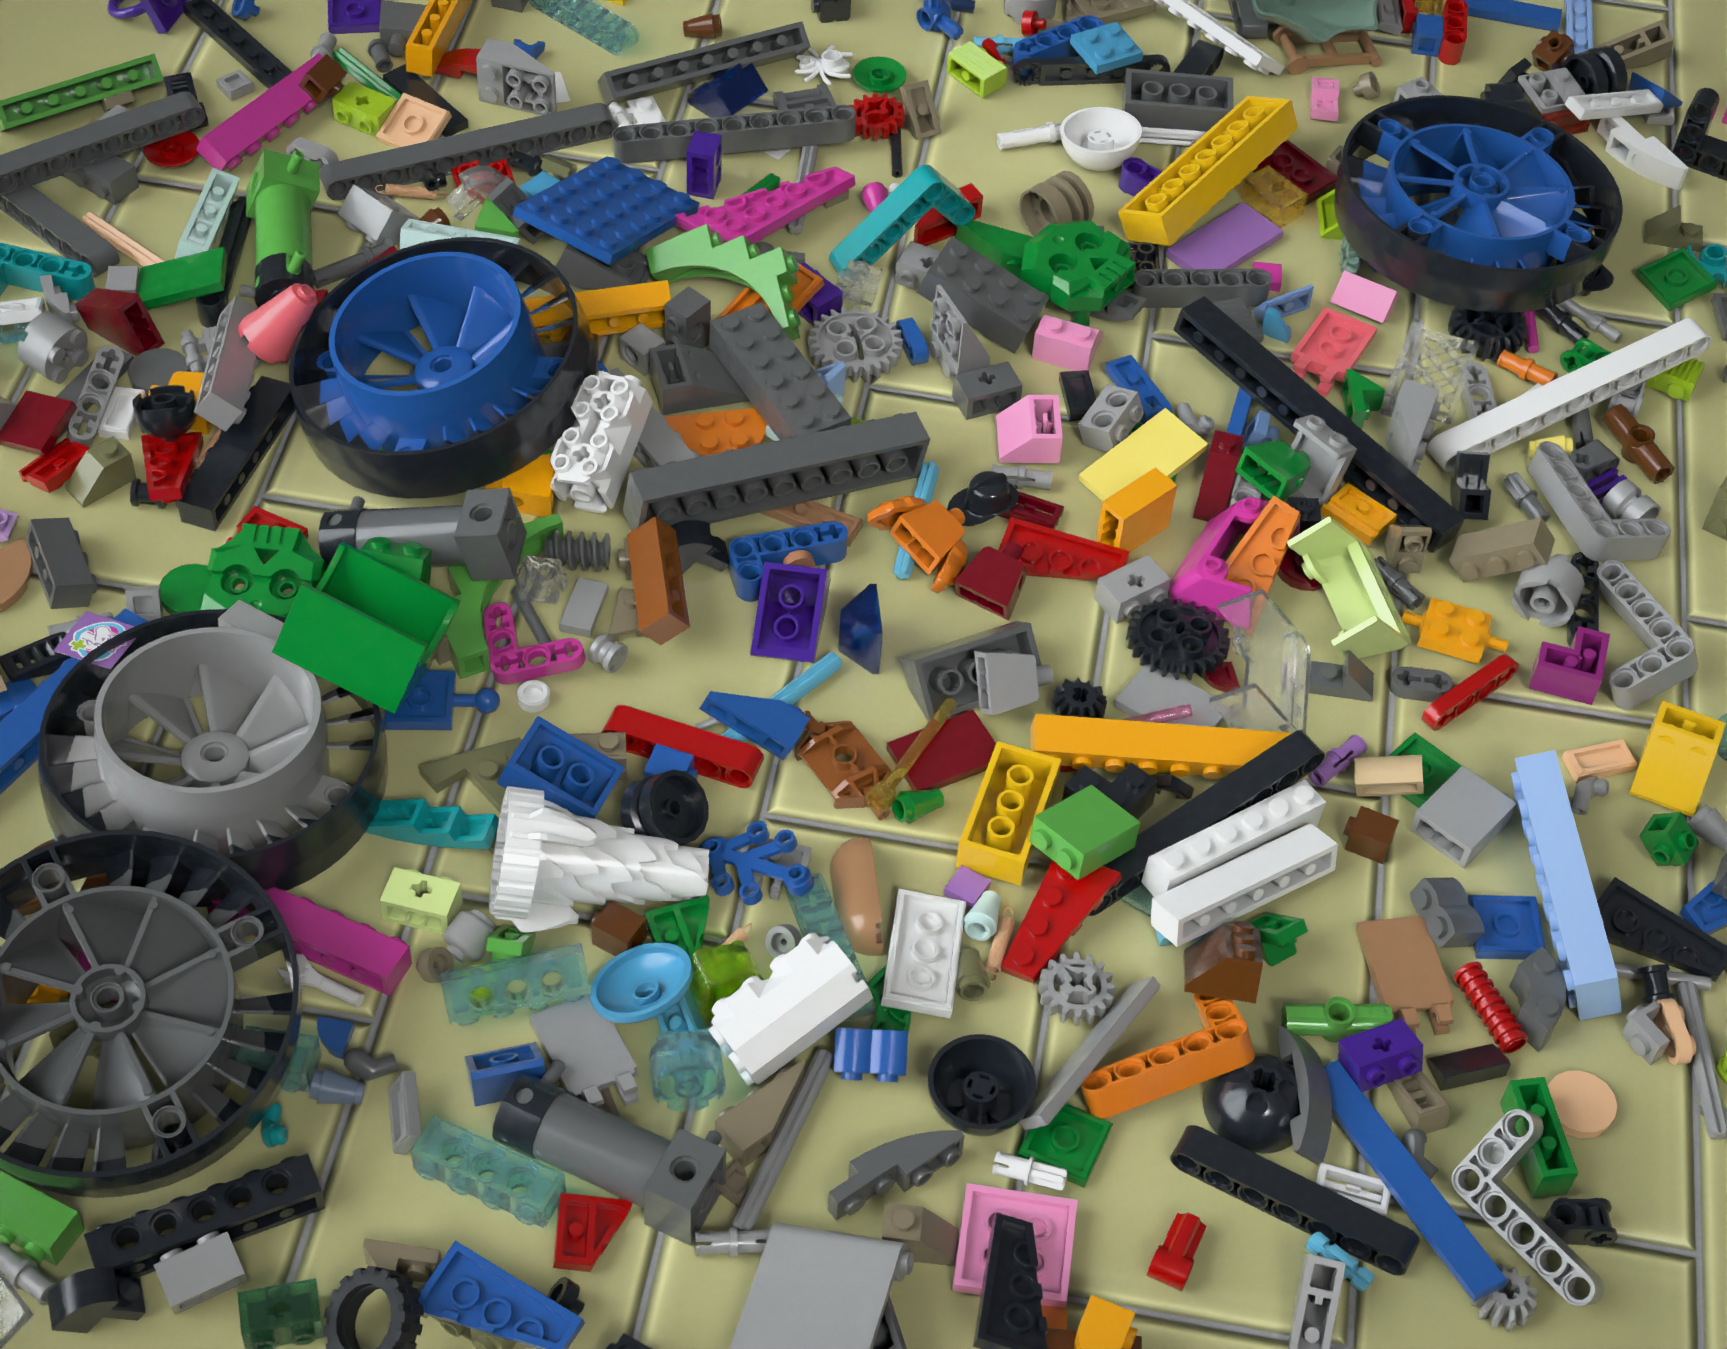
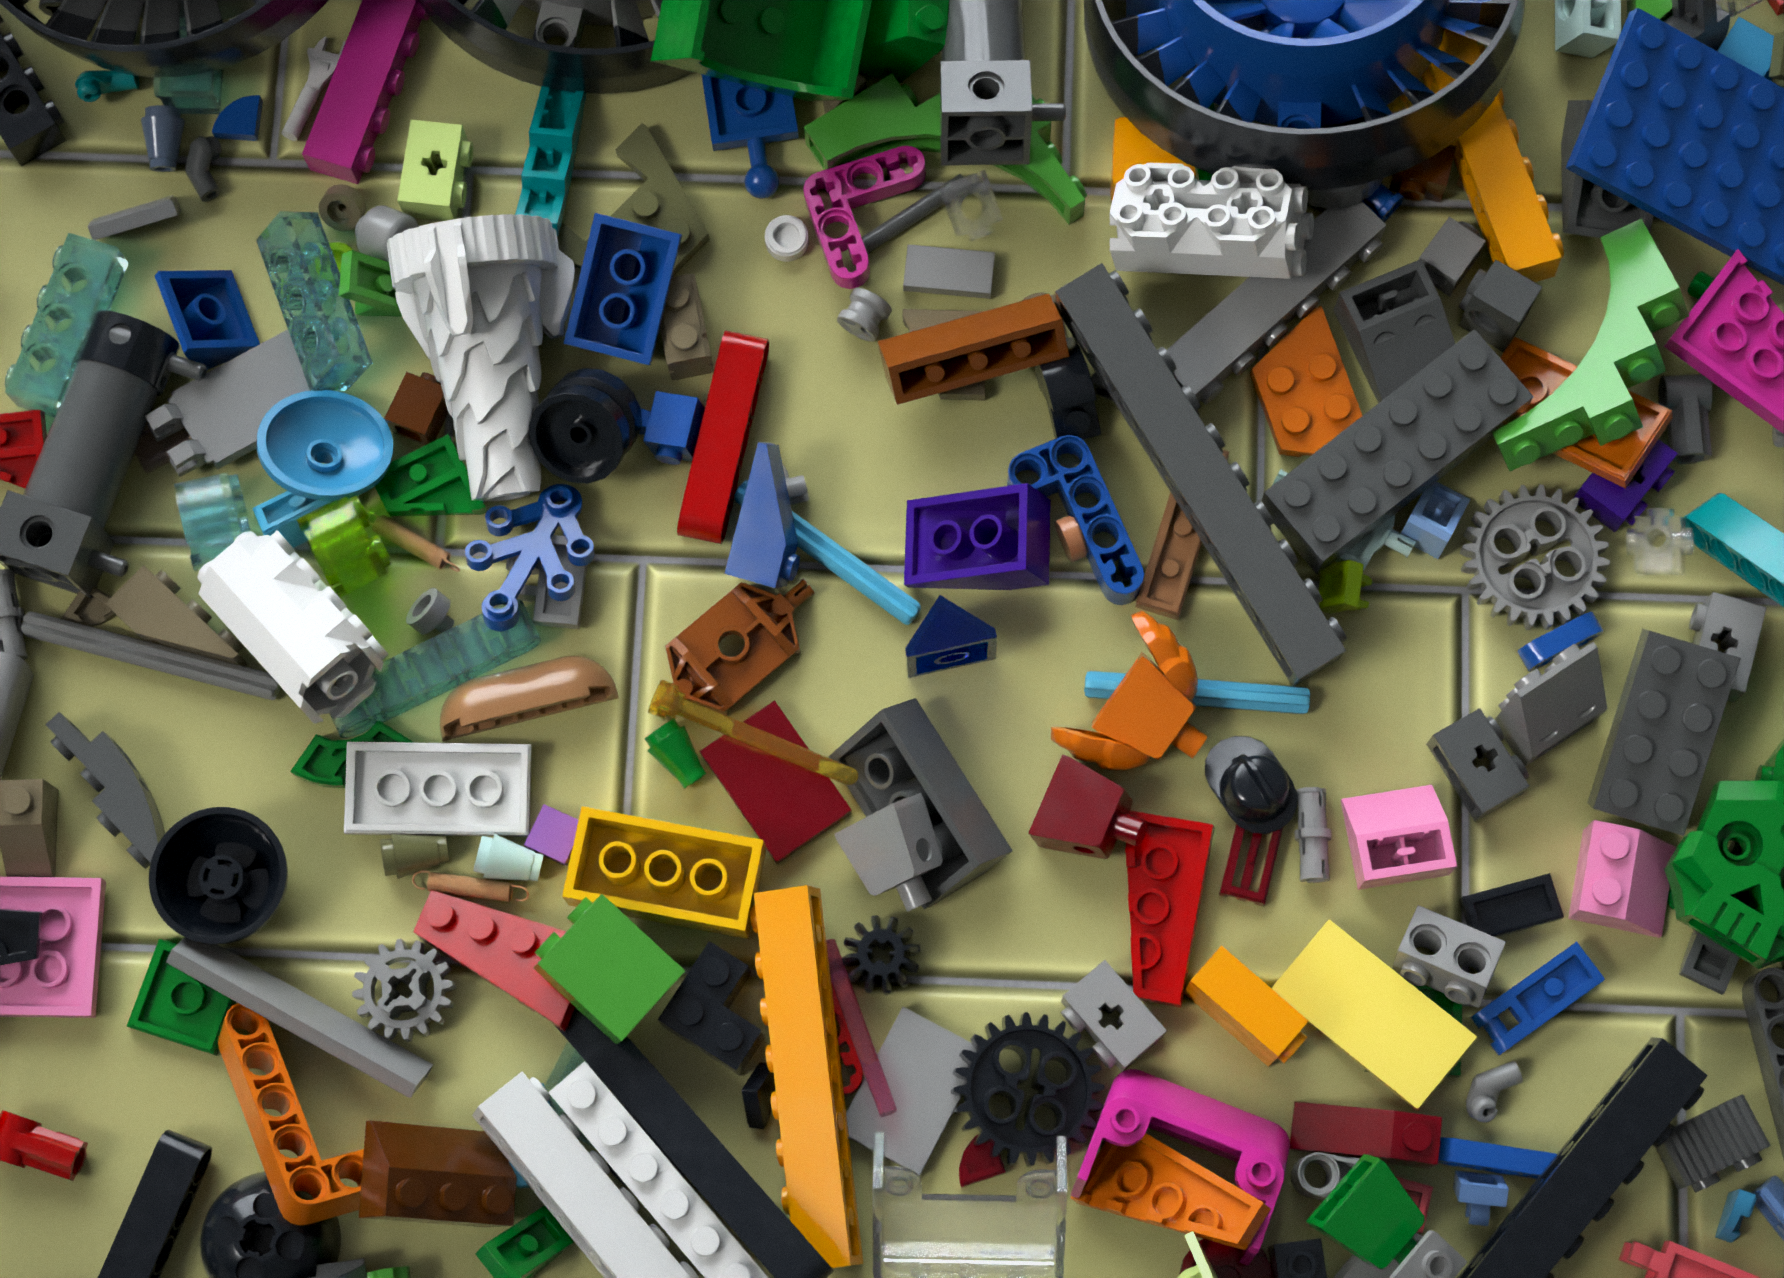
camera: 90 degrees right, 25 degrees up
dark grey piece [544,530,611,572] -> none
blue brick [834,1028,908,1083] -> none
white axle [992,1151,1067,1190] -> none

